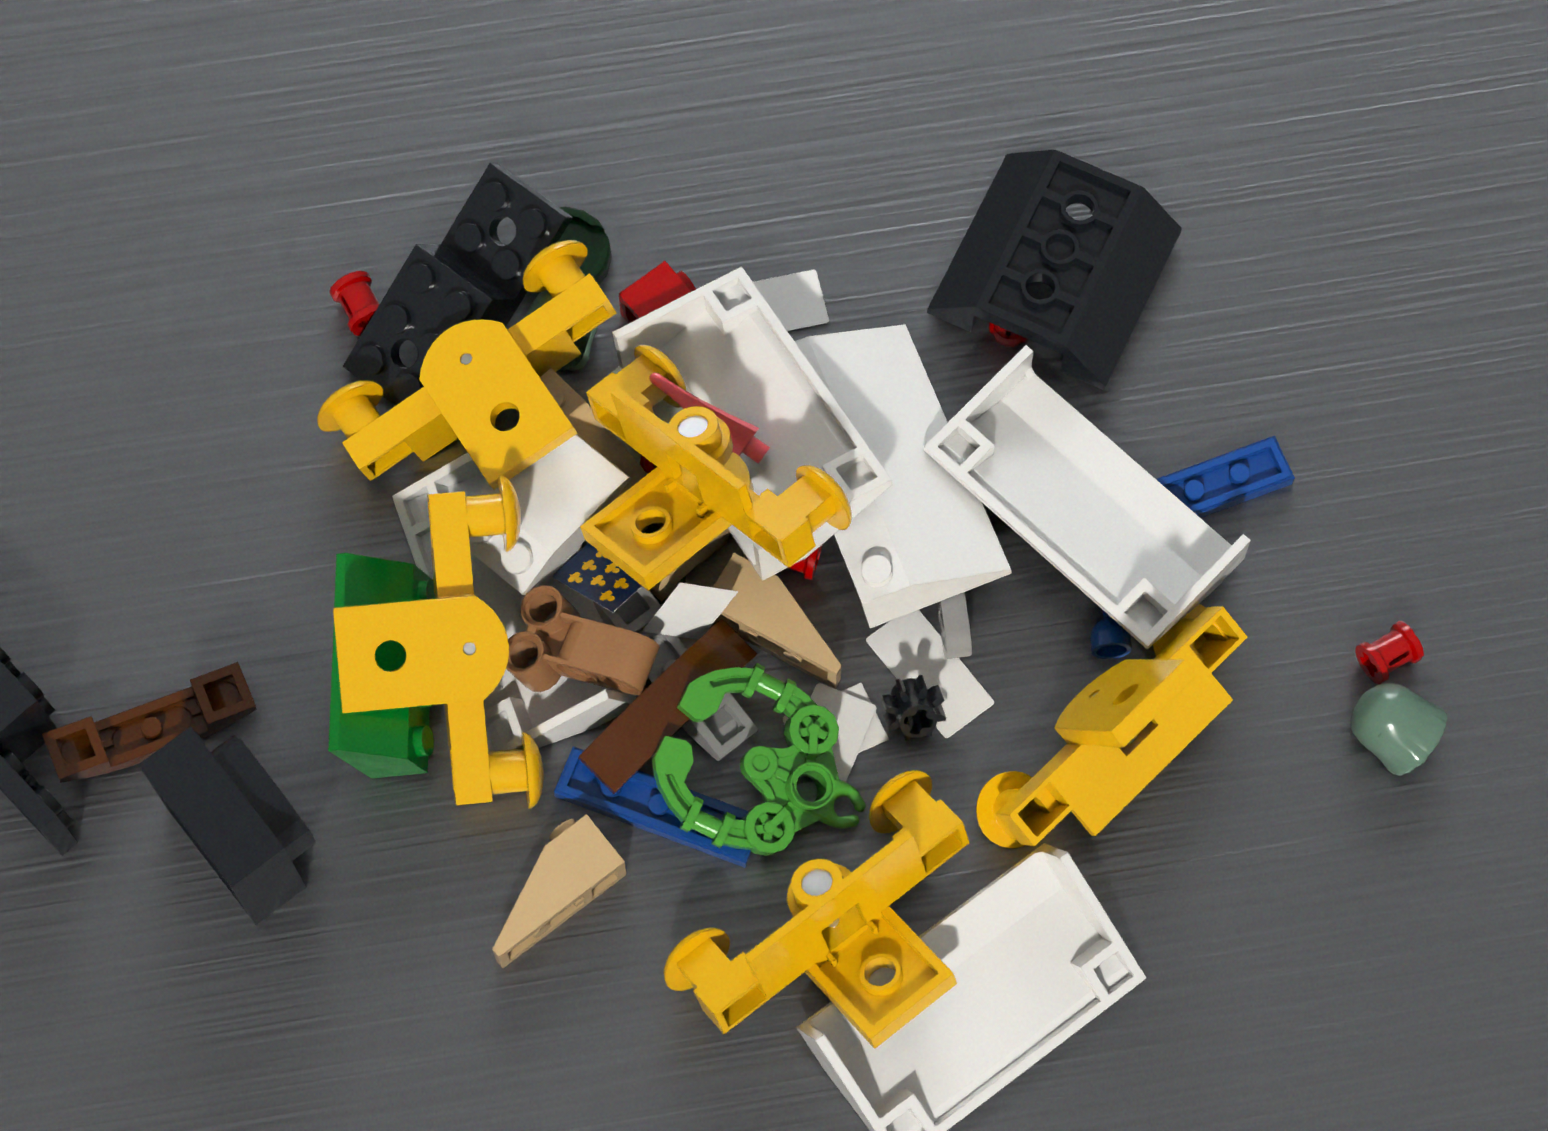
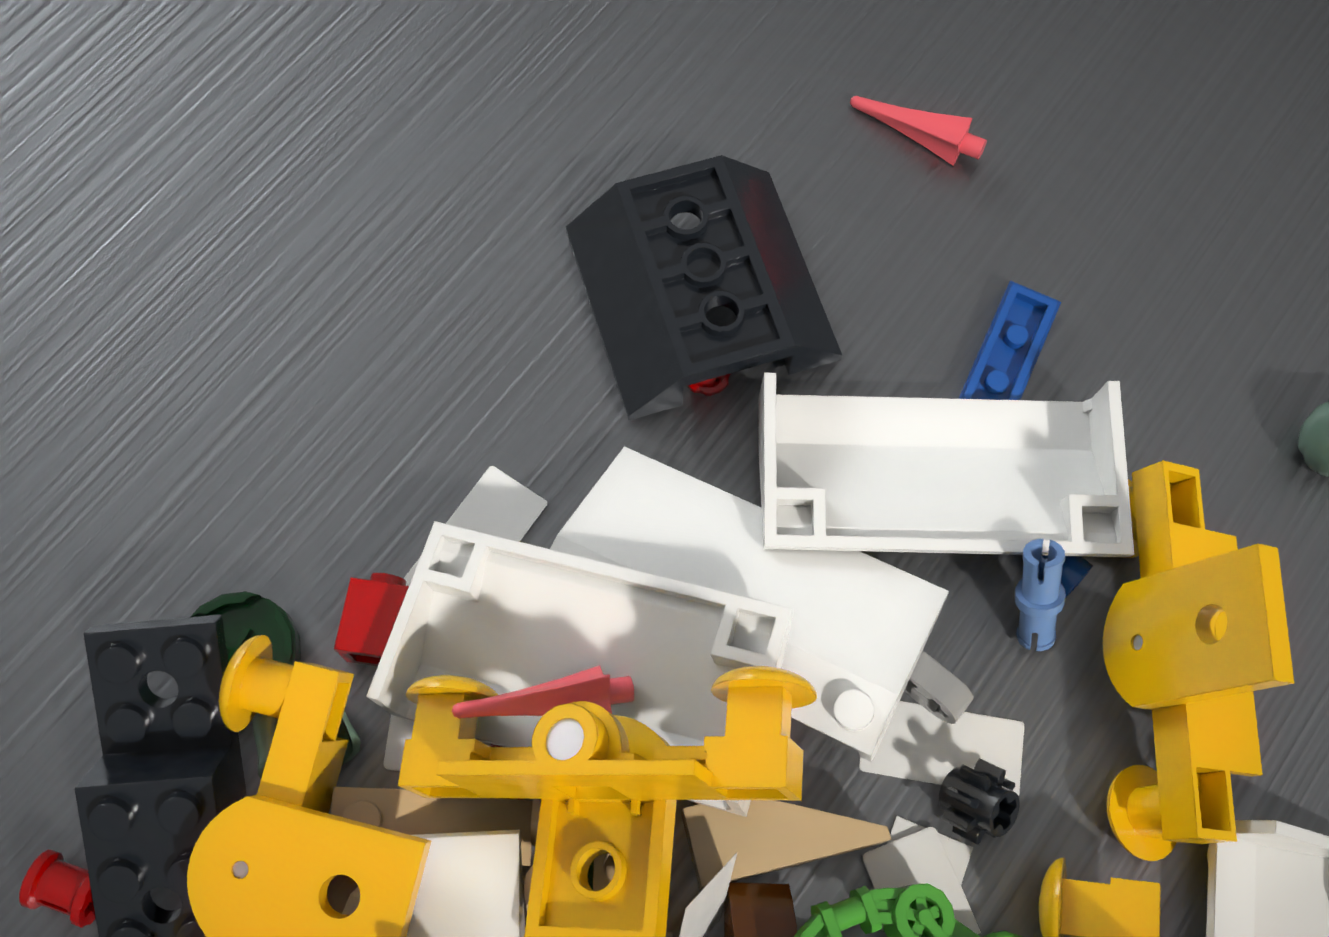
camera: 45 degrees left, 0 degrees up
red bush [1355,621,1424,684] -> none
none -> coral piece [850,96,987,166]
none -> medium blue pin [1015,539,1066,651]

